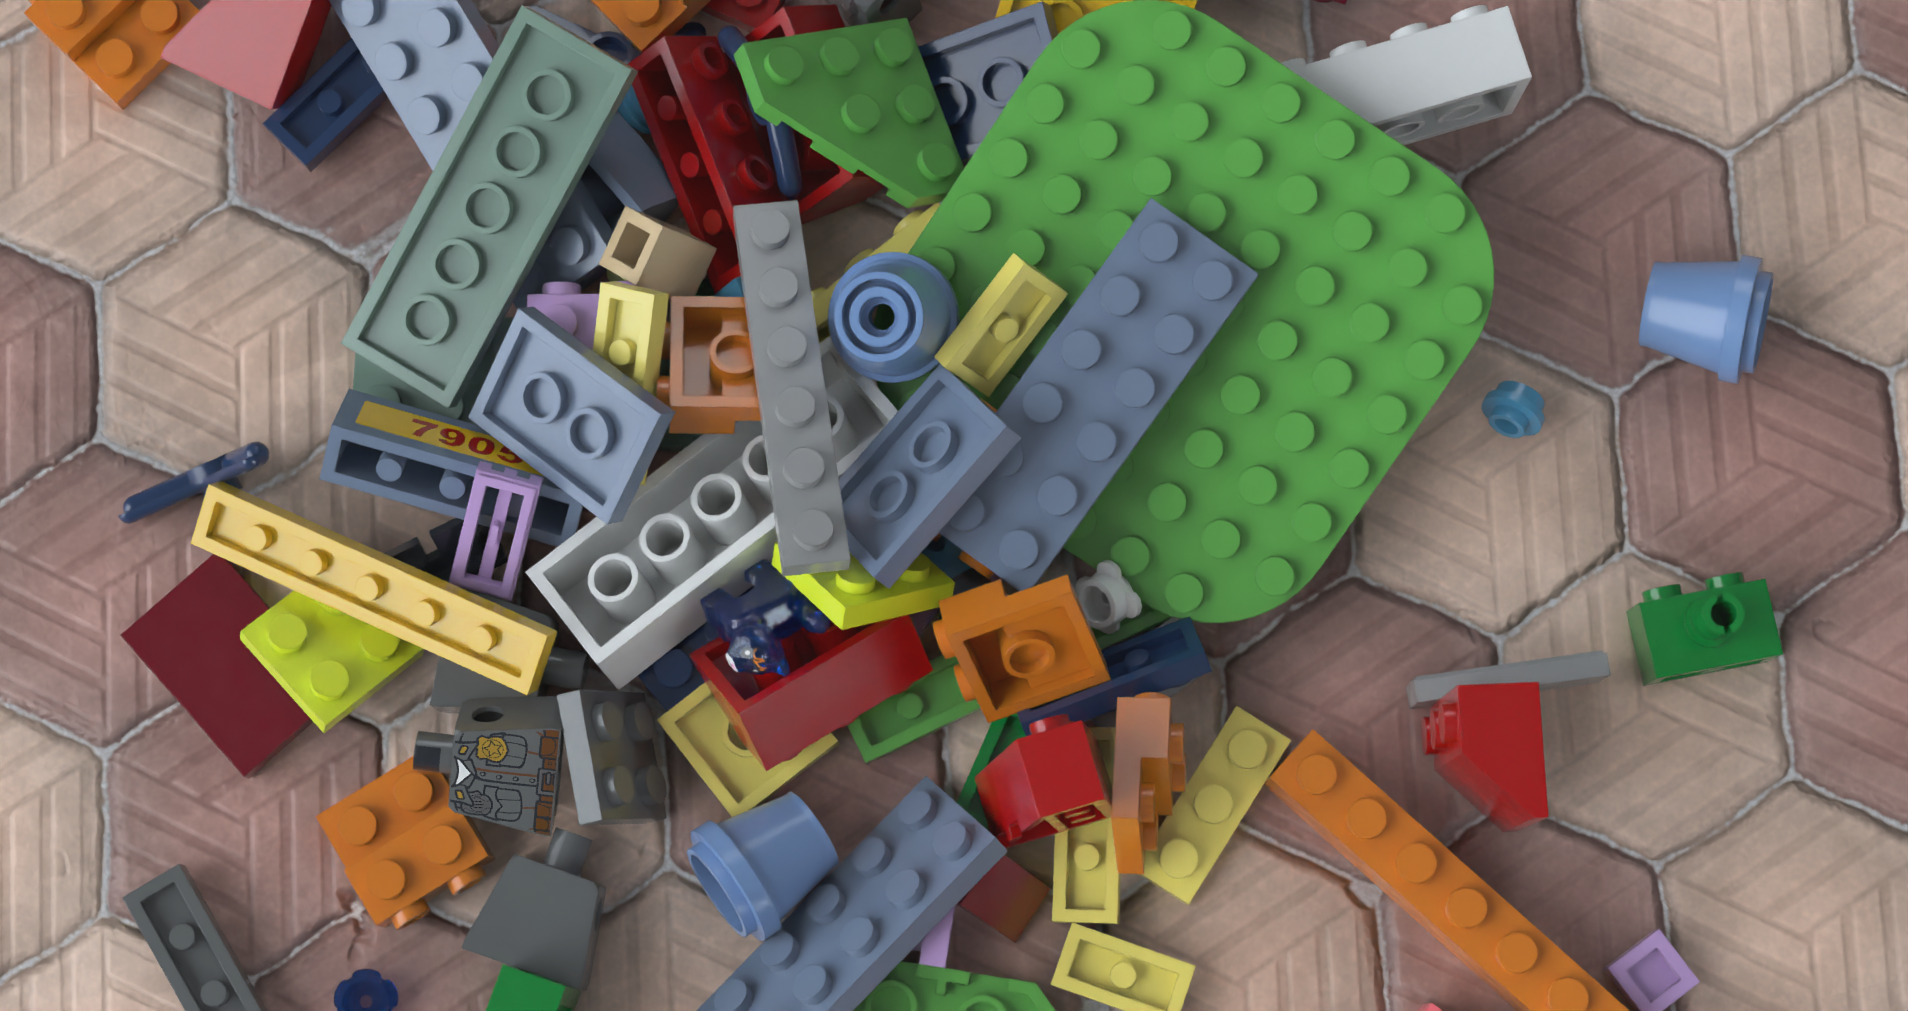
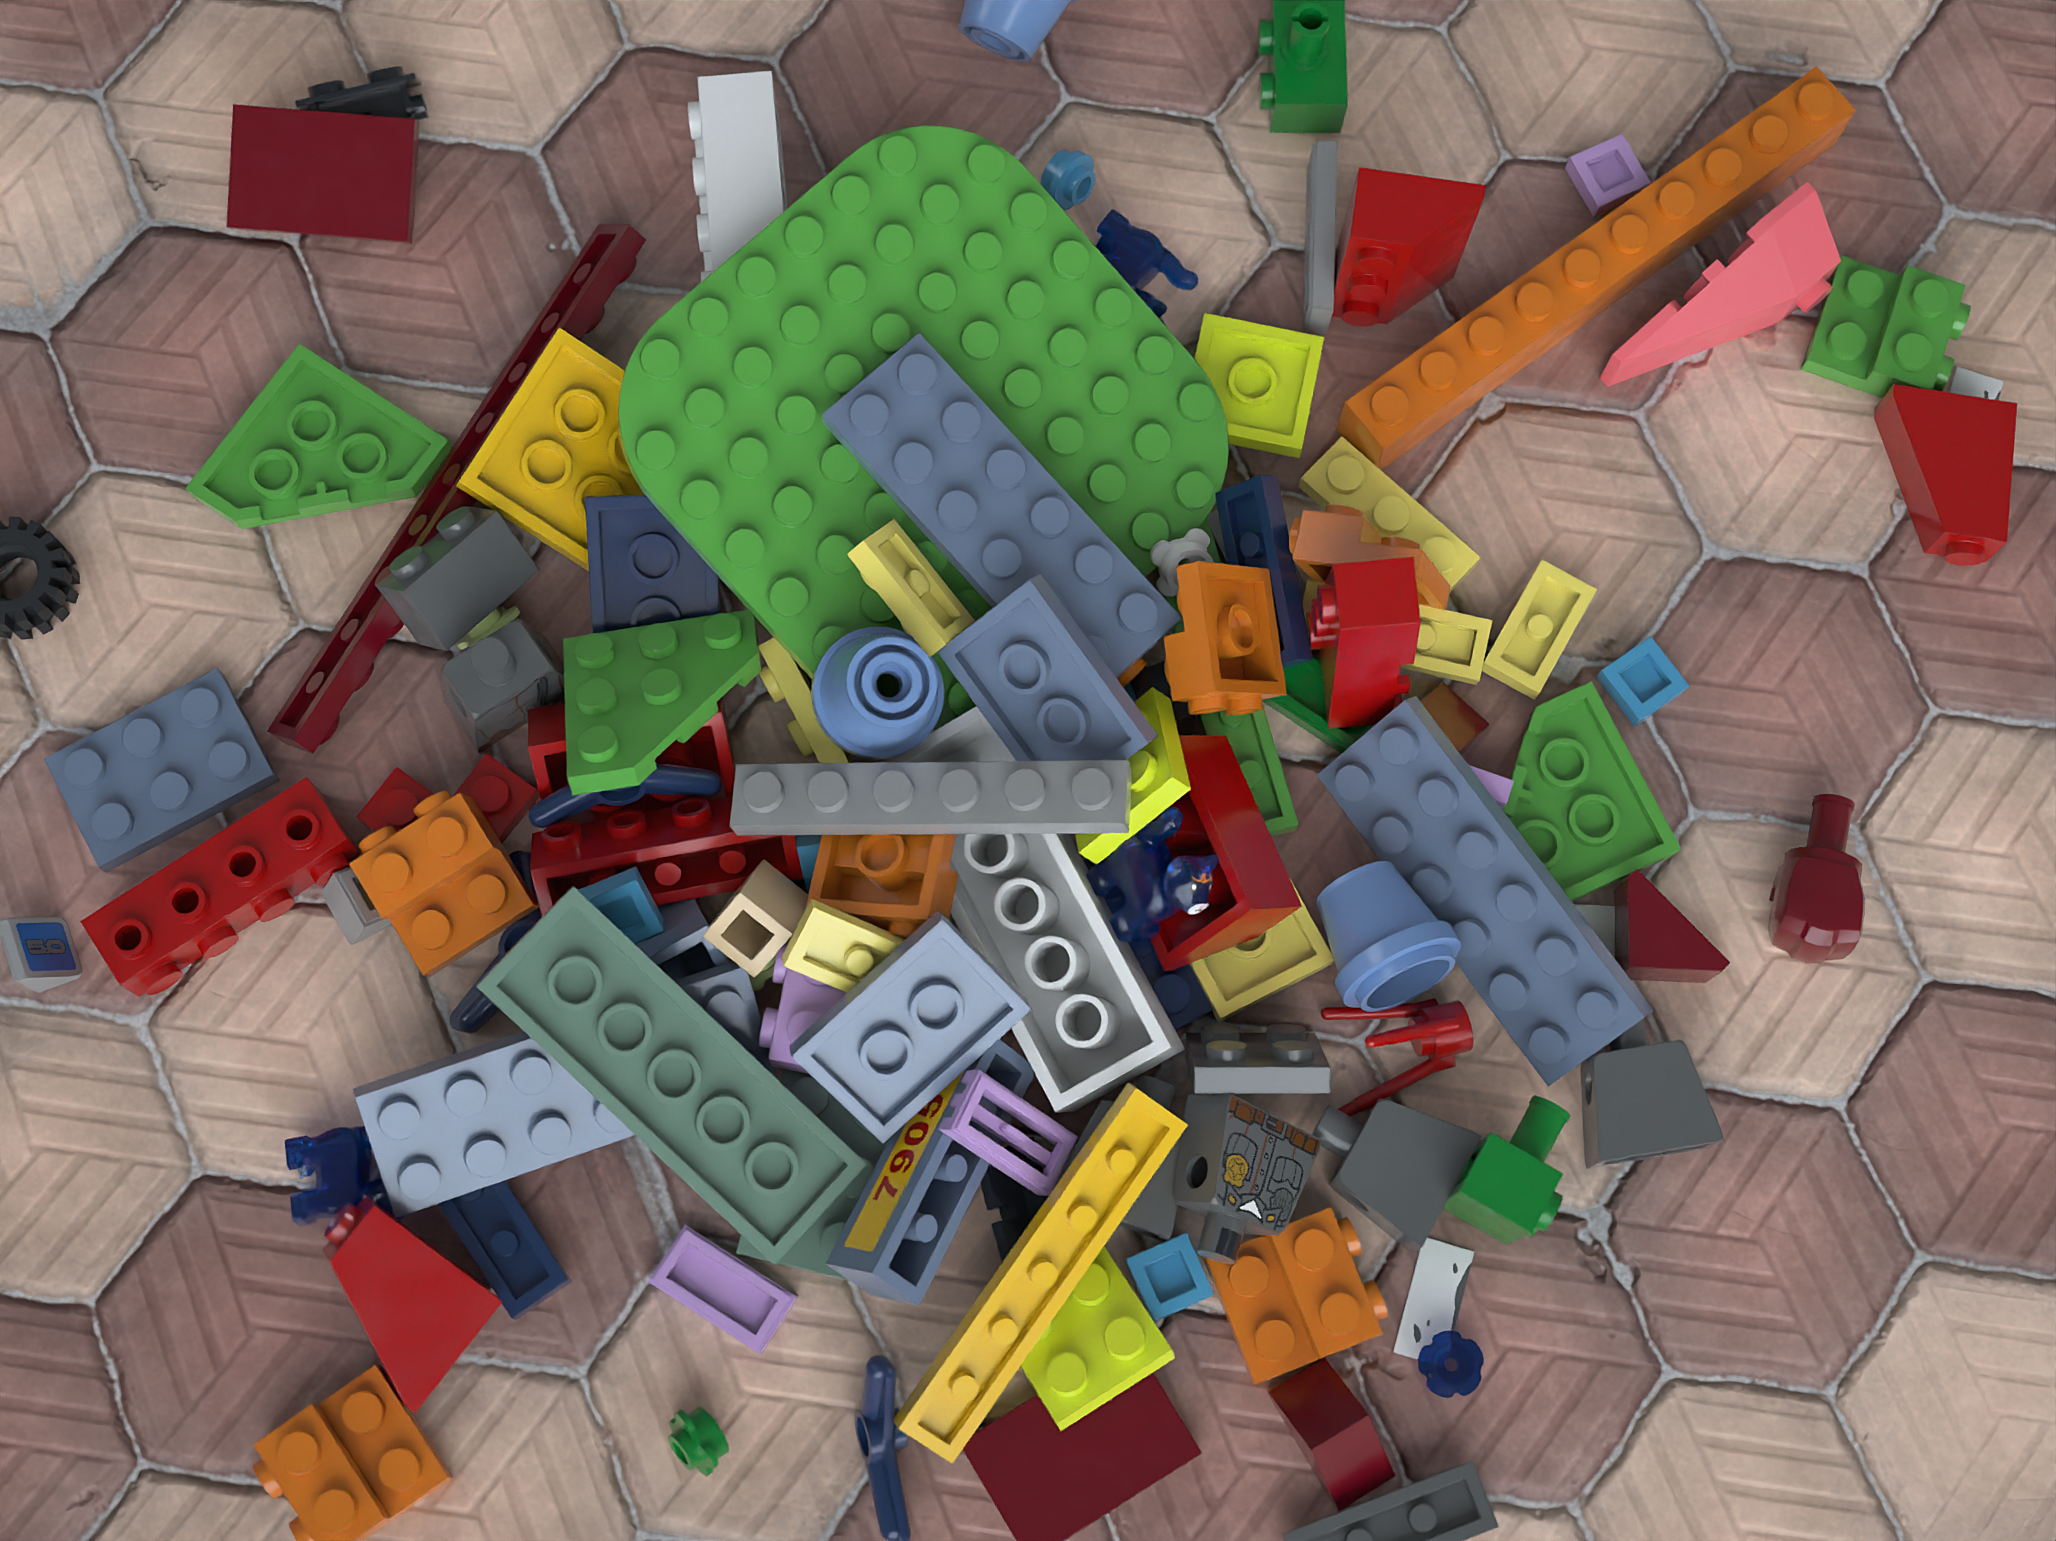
camera: 85 degrees left, 5 degrees down
none -> dark azure plate [578,867,664,944]
none -> lavender tile [648,1225,798,1355]
none -> green plate [668,1407,729,1477]
none -> clear blue animal [1095,209,1199,325]
none -> dark azure plate [1125,1233,1214,1322]
none -> neon yellow plate [1195,313,1324,458]
none -> dark red slope [1267,1358,1396,1511]
none -> red plant [1321,998,1474,1117]
none -> white sticker [1393,1238,1474,1368]

